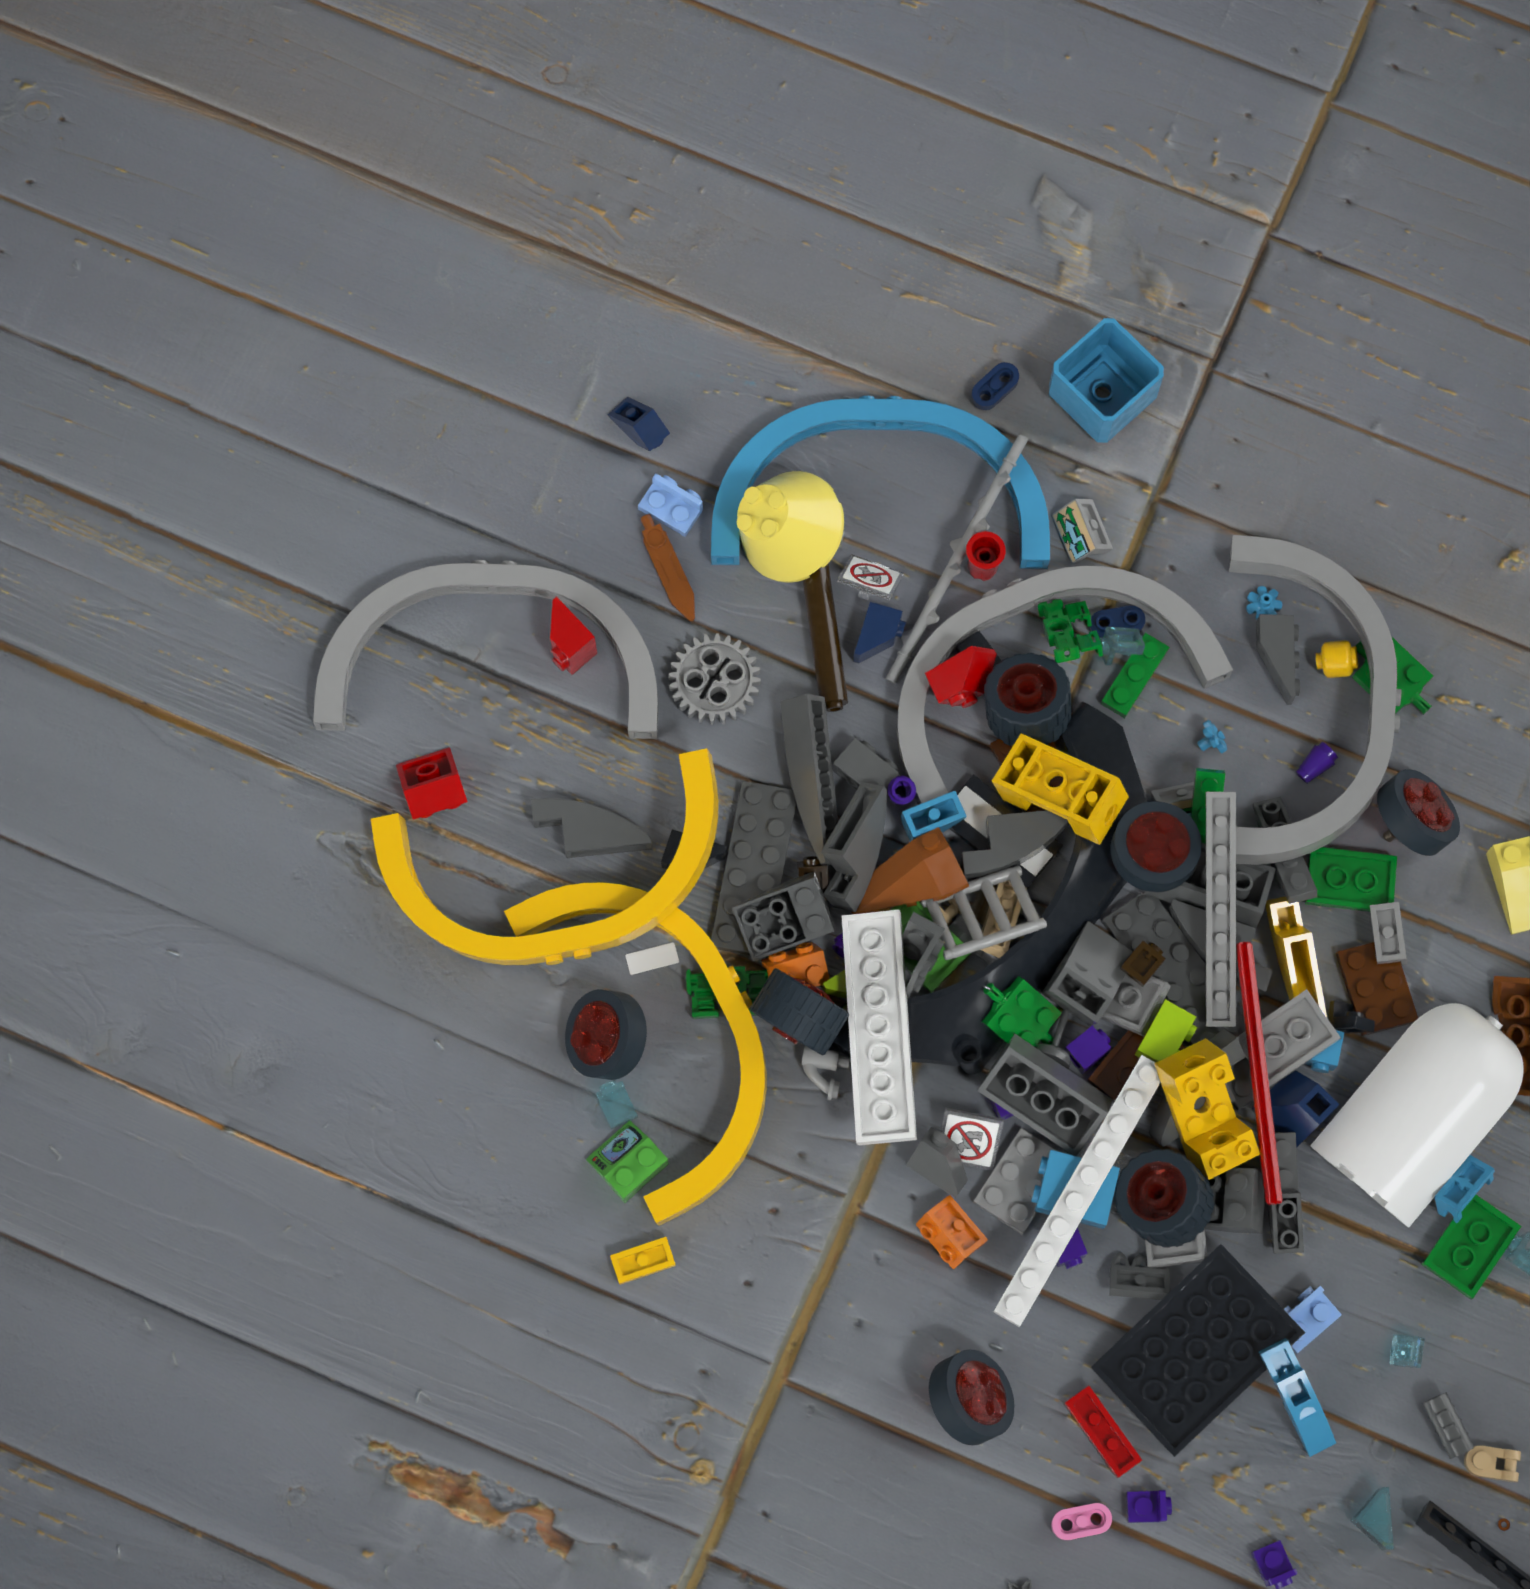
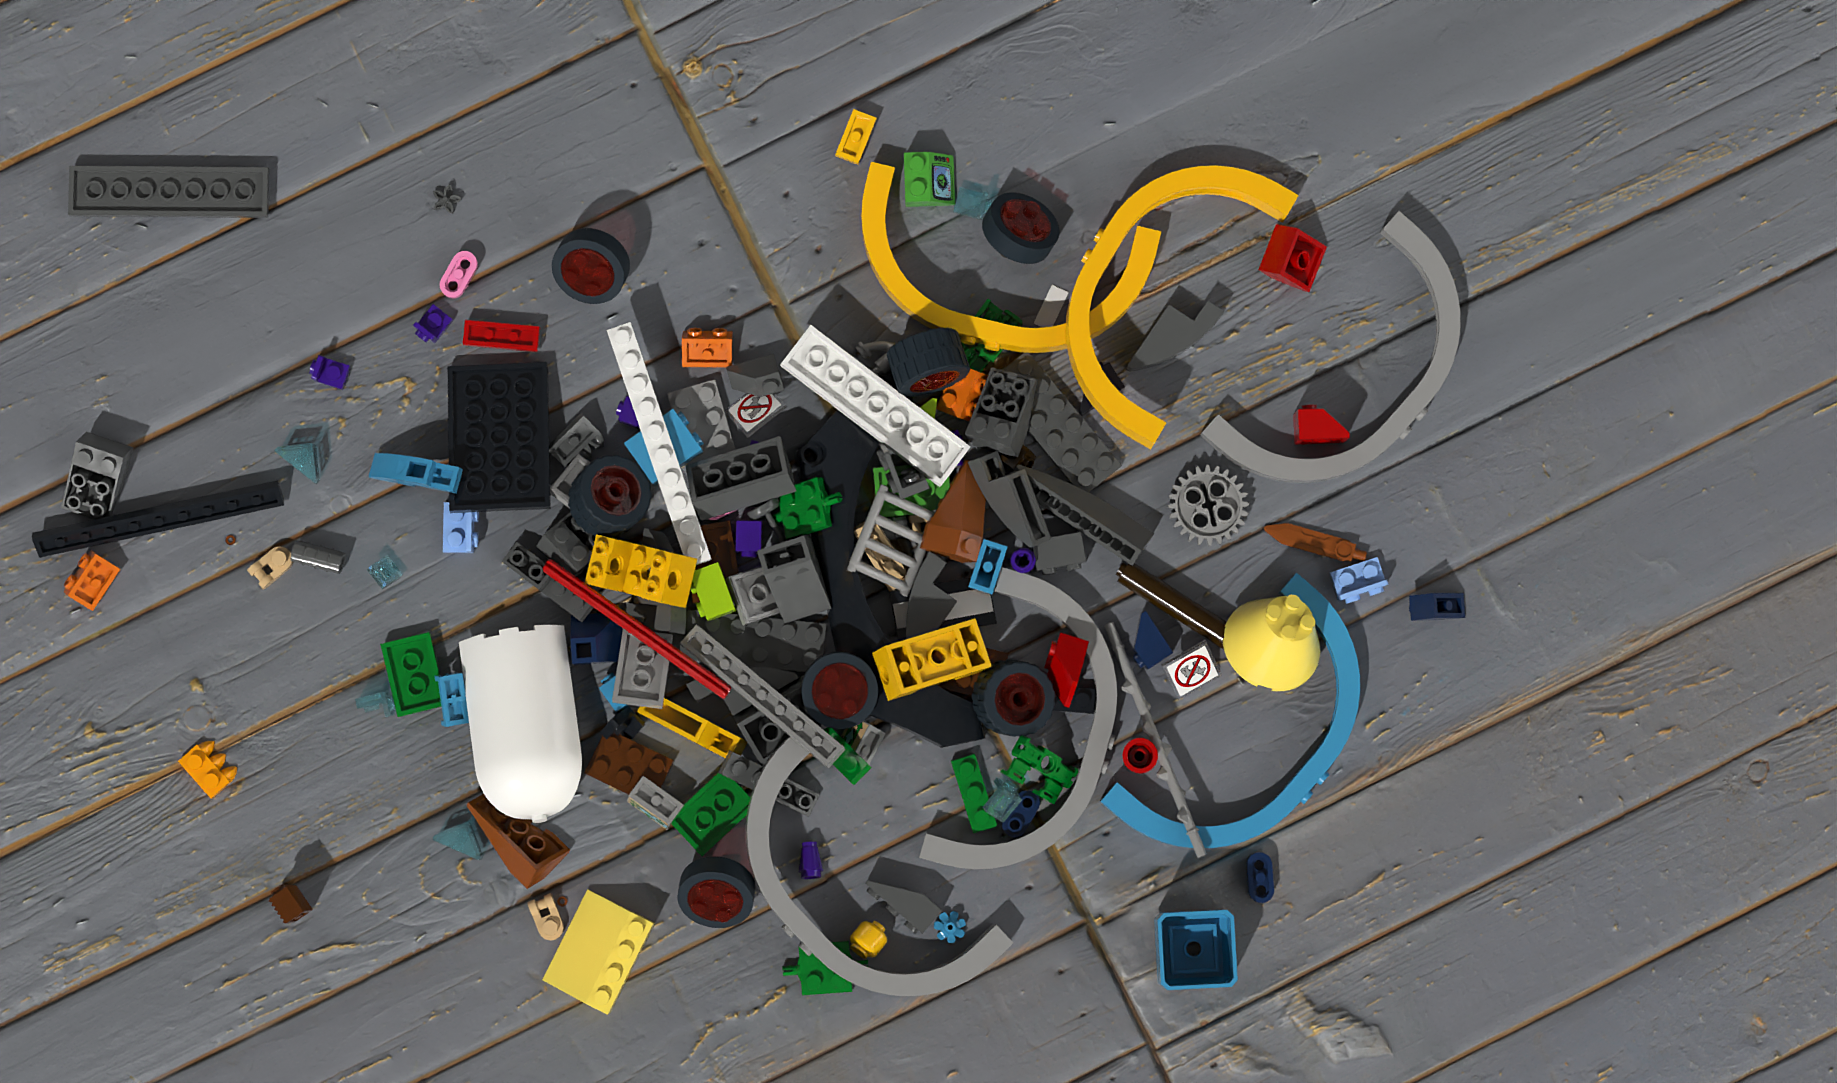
camera: 130 degrees right, 10 degrees up
panel [1052,499,1113,563] -> none
dark brown bracket [1120,941,1166,987] -> none
dark azure plant [1197,720,1227,753] -> none

